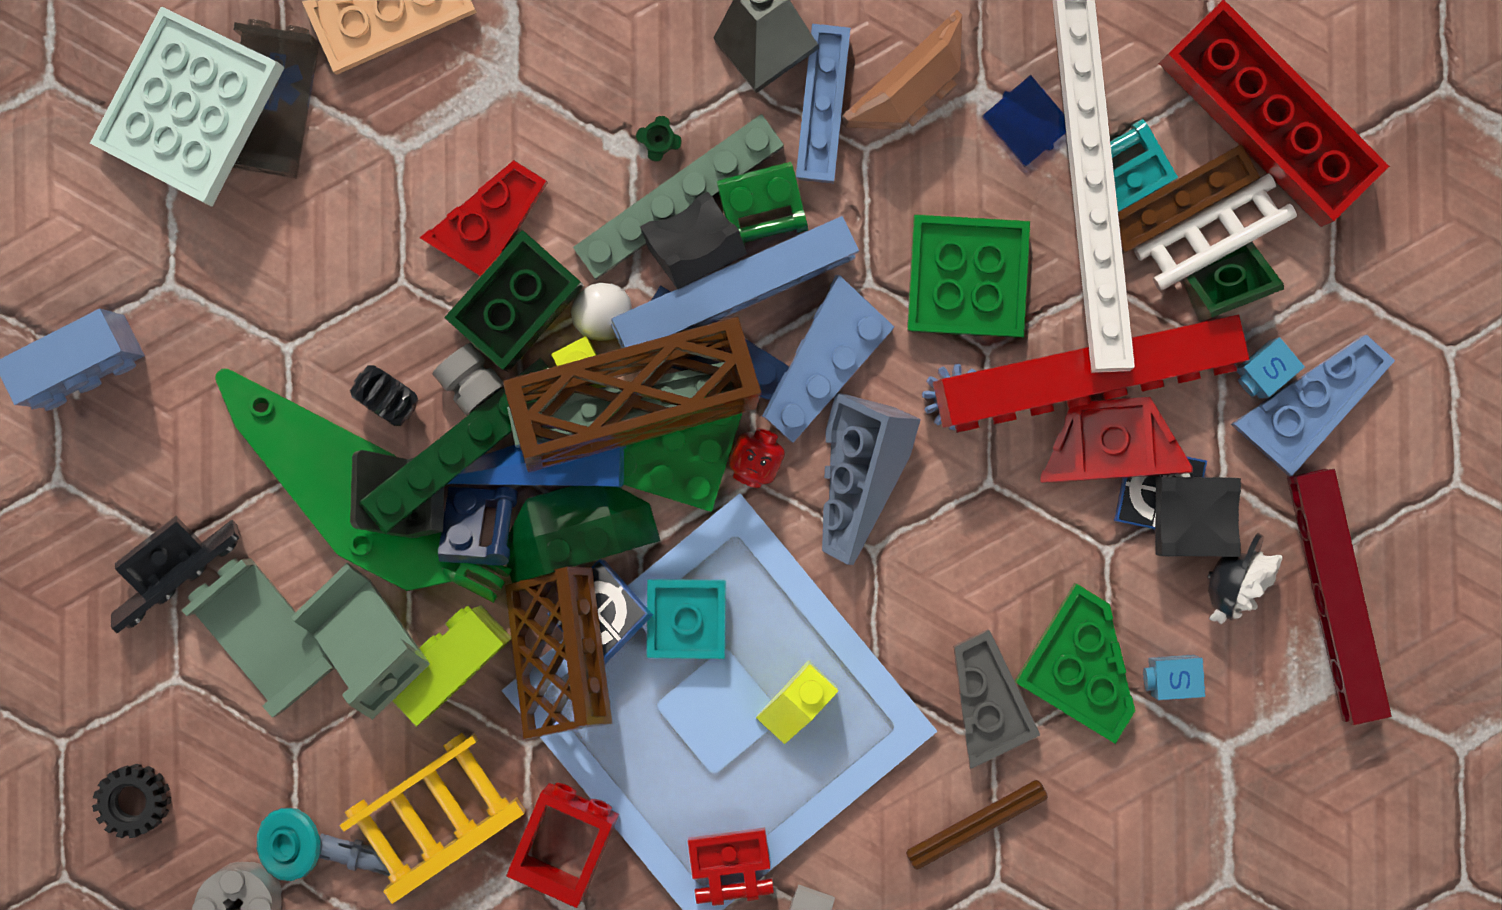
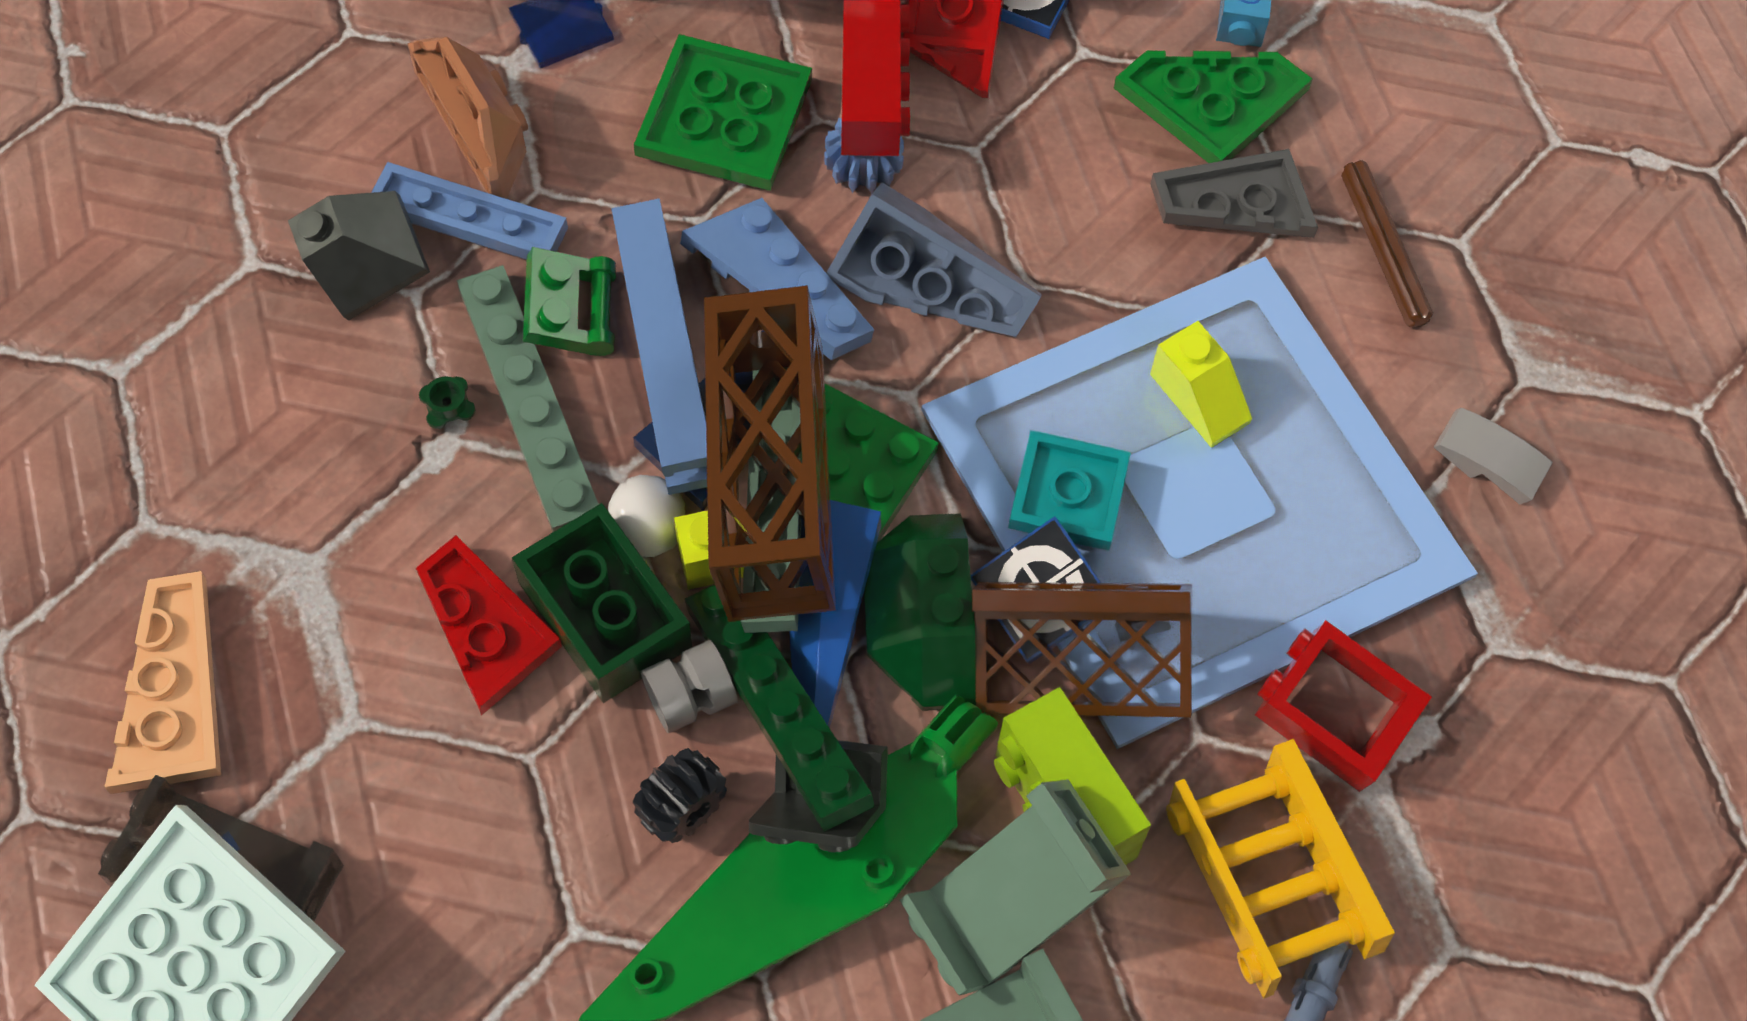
camera: 80 degrees left, 25 degrees down
dark blue plate [438,487,518,566] -> none
black brick [640,192,747,289] -> none
red plate [688,827,774,906] -> none
red head [728,428,785,488] -> none

